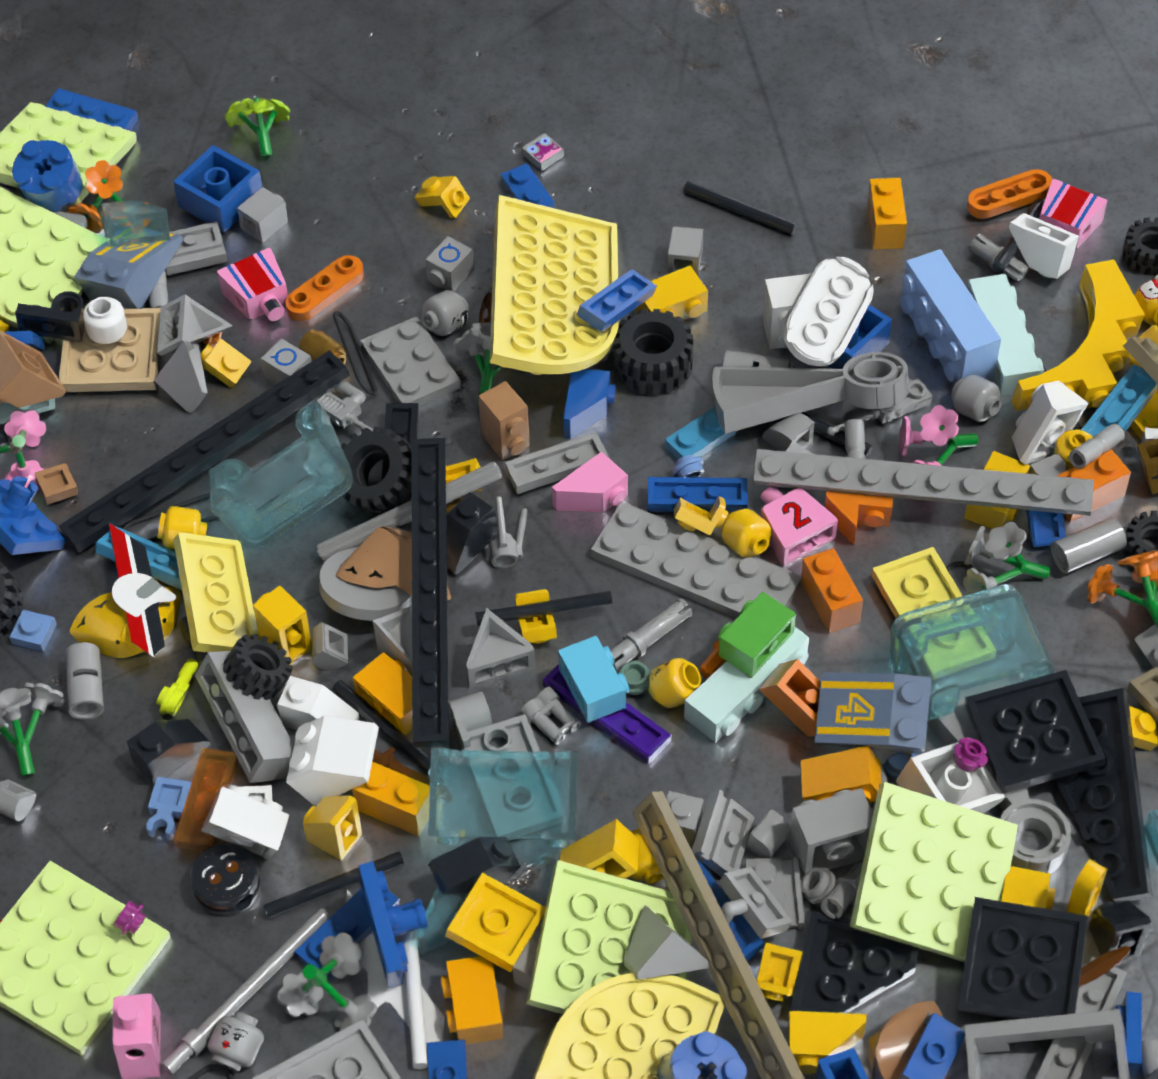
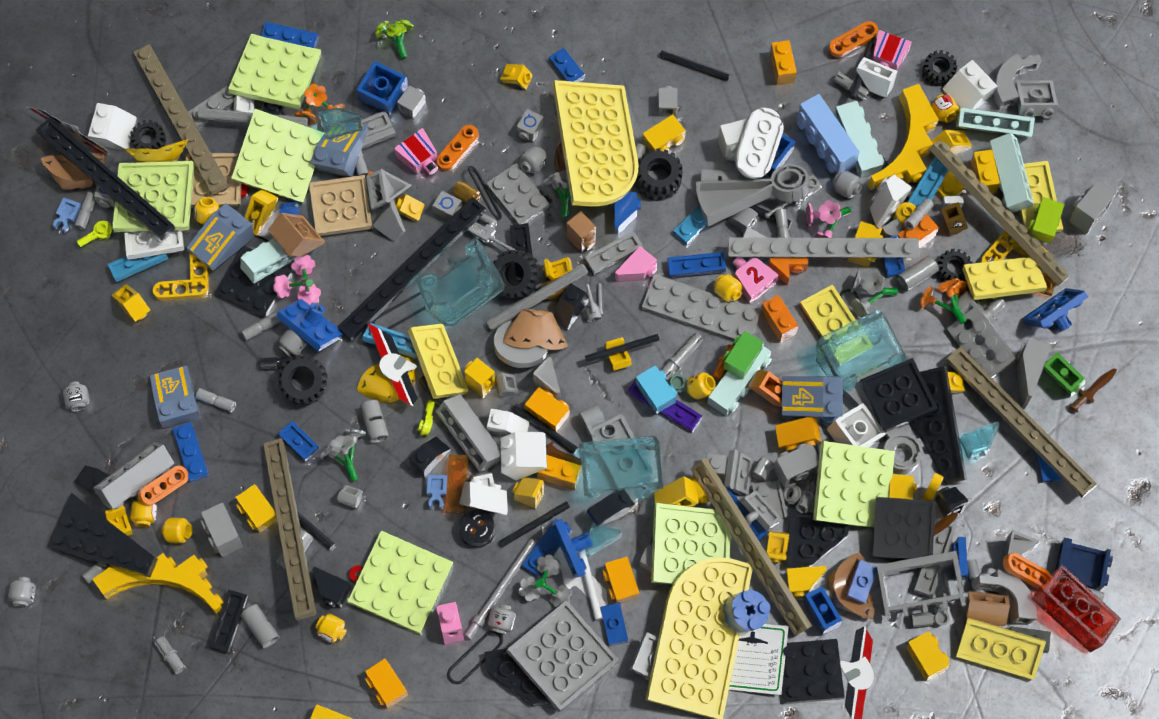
camera: 10 degrees left, 15 degrees up
medium blue plate [10,610,57,652] -> none
blue brick [12,140,83,212] -> none
black plate [15,291,85,342] -> none
medium nougat plate [34,463,78,505] -> none
white head [83,297,127,344] -> none
magenta plate [113,901,146,936] -> none
yellow head [157,506,207,550] -> none
black tyre [223,634,293,700] -> none
black plate [412,438,449,747] -> none
yellow plate [445,873,546,973] -> none
light grey slope [466,608,535,688] -> none
light grey piece [520,687,581,745] -> none
tile [522,133,564,171] -> none
blue plate [577,269,657,332] -> none
light grey slope [624,905,708,980] -> none
medium blue plate [672,455,704,477] -> none
yellow bracket [674,496,728,536] -> none
magenta plate [953,737,988,772] -> none

